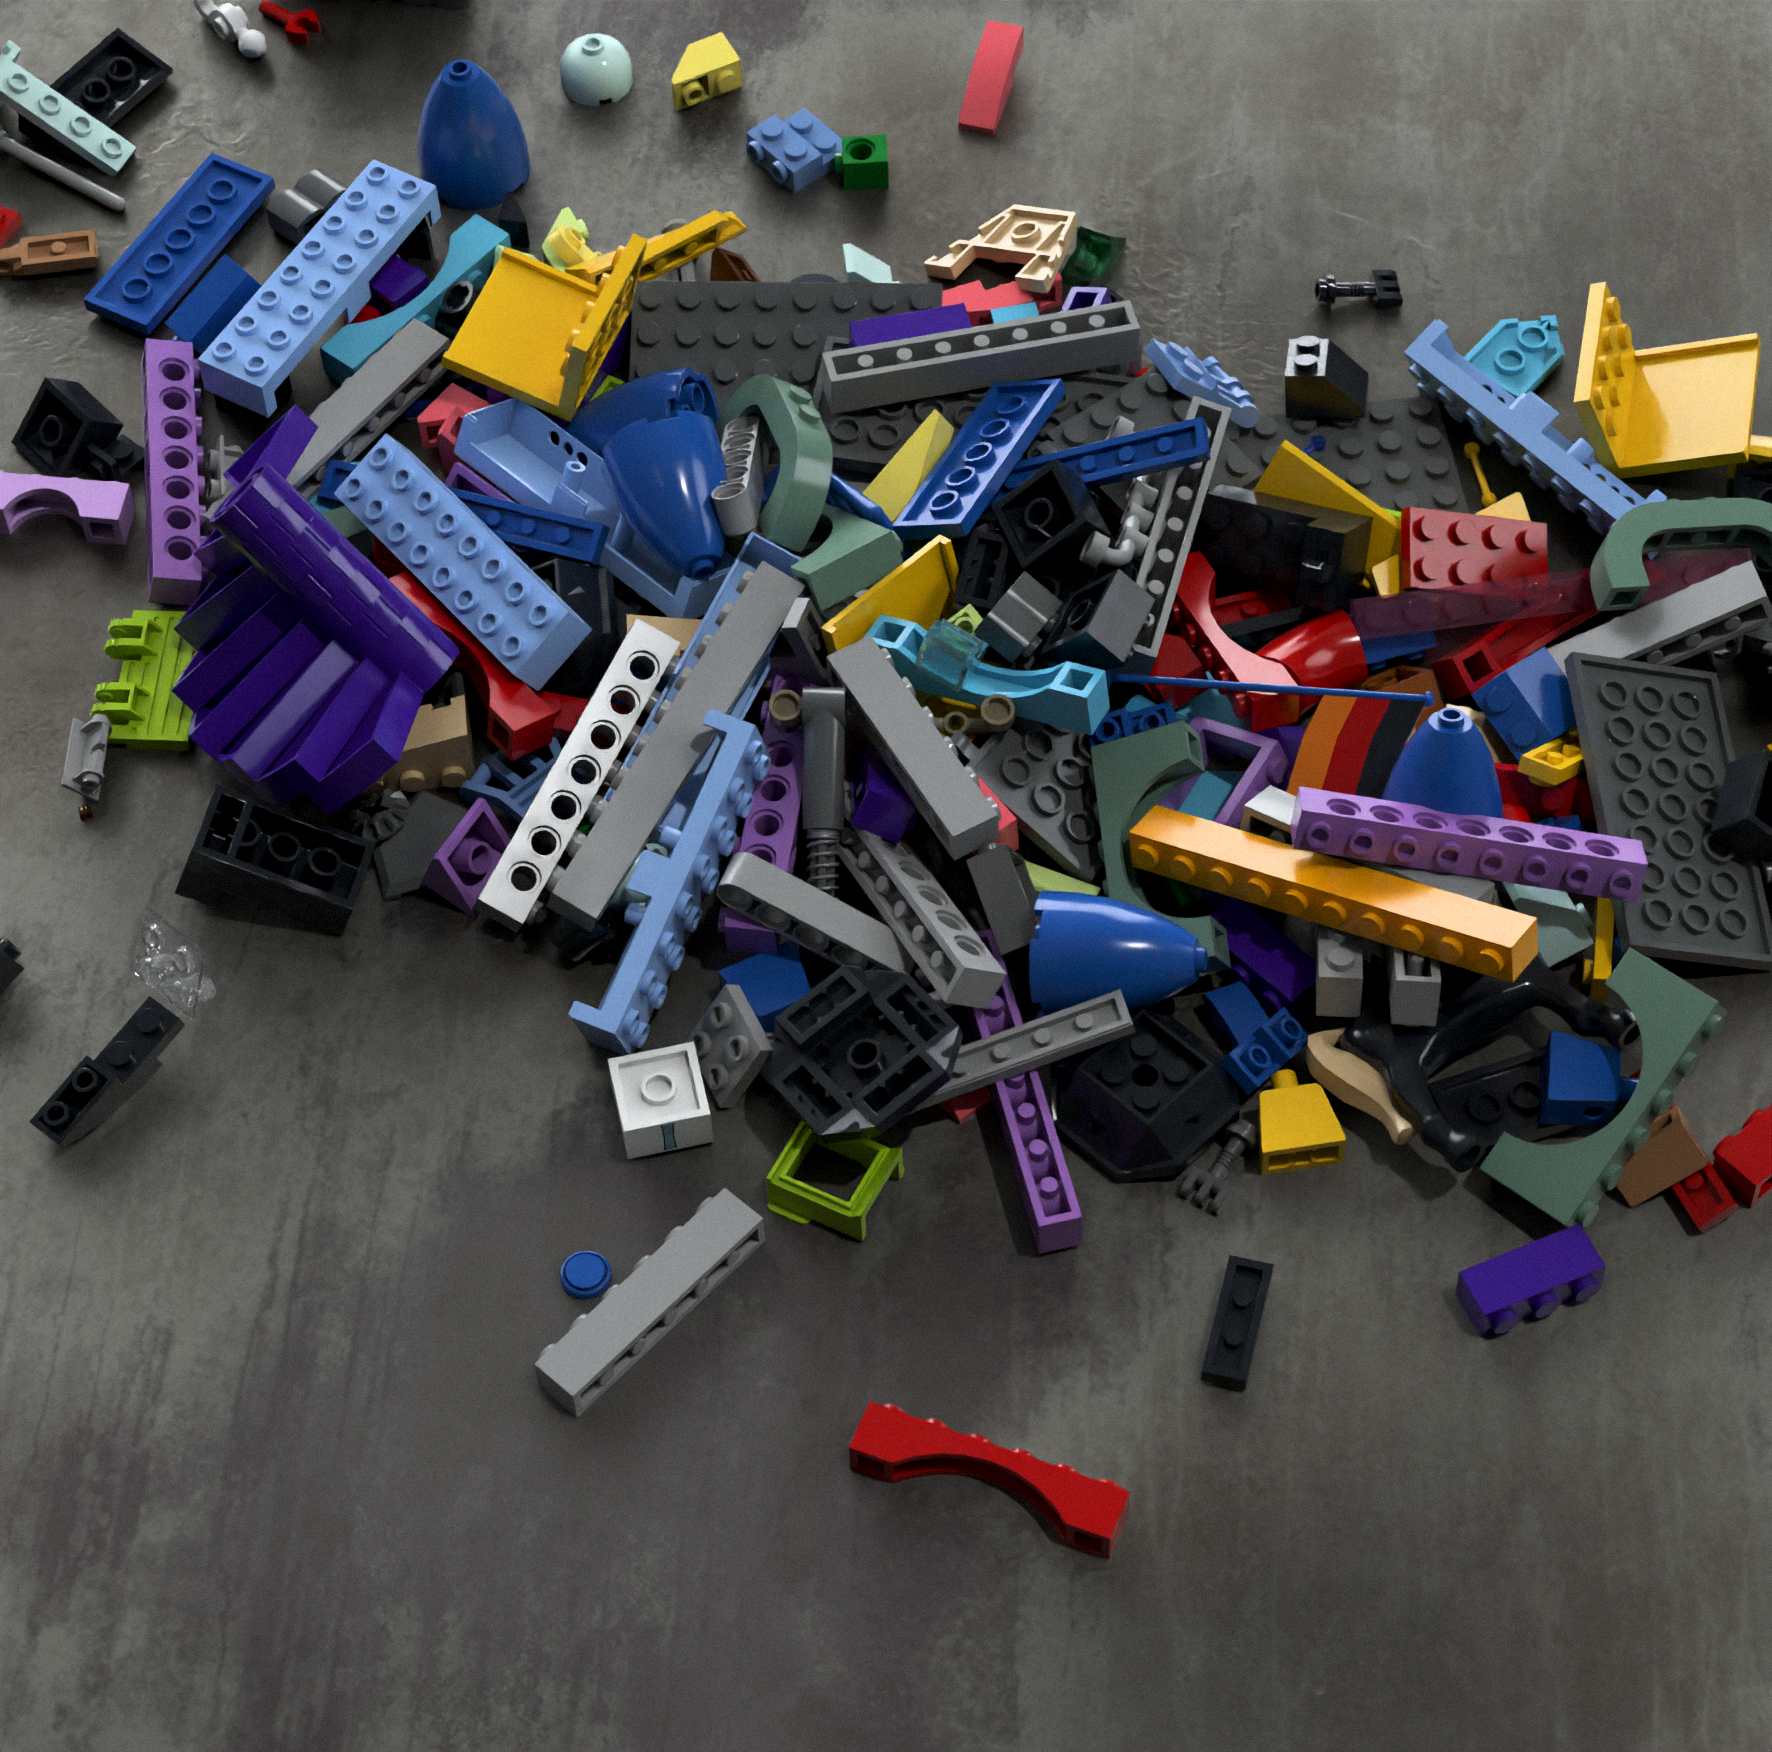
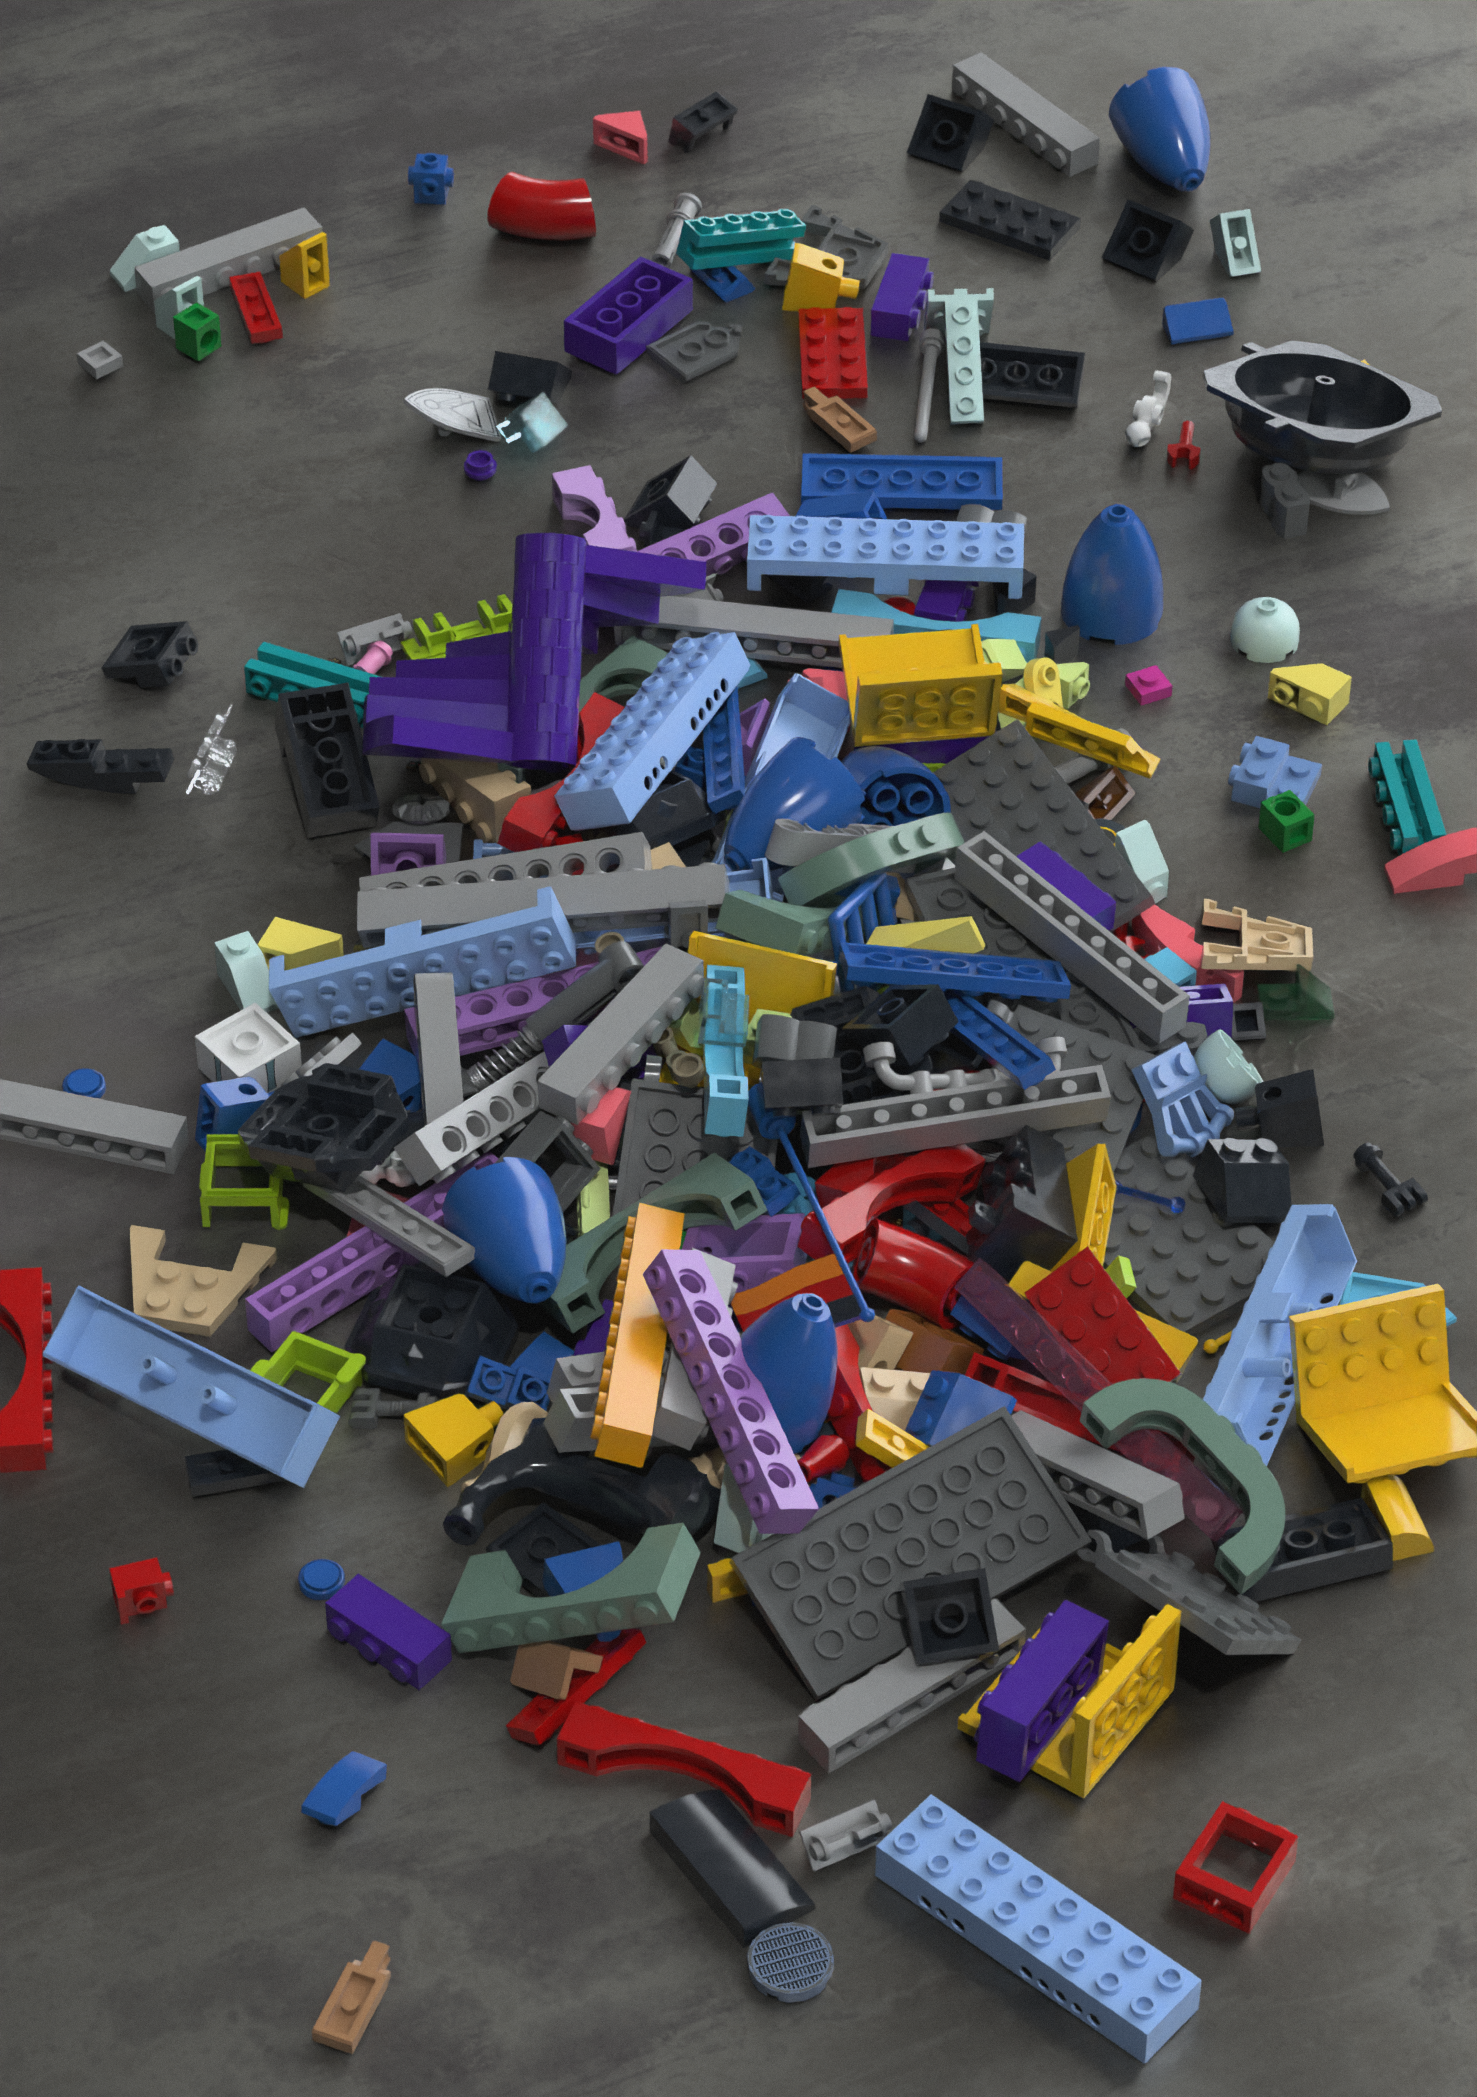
camera: 60 degrees right, 10 degrees down
none -> light blue piece [42,1285,340,1488]
none -> red brick [109,1557,174,1625]
none -> tan wing [130,1225,277,1337]
none -> blue torso [195,1077,274,1152]
none -> light aqua slope [214,931,279,1013]
none -> teal brick [244,642,381,728]
none -> lime piece [250,1331,366,1414]
none -> light yellow slope [257,917,344,971]
none -> blue piece [298,1559,345,1600]
none -> blue slope [301,1751,387,1826]
none -> bright pink pin [352,640,393,675]
none -> dark pink plate [1125,665,1173,706]
none -> light aqua cylinder [1194,1029,1263,1104]
none -> black torso [1235,1069,1324,1147]
none -> teal brick [1368,739,1447,856]

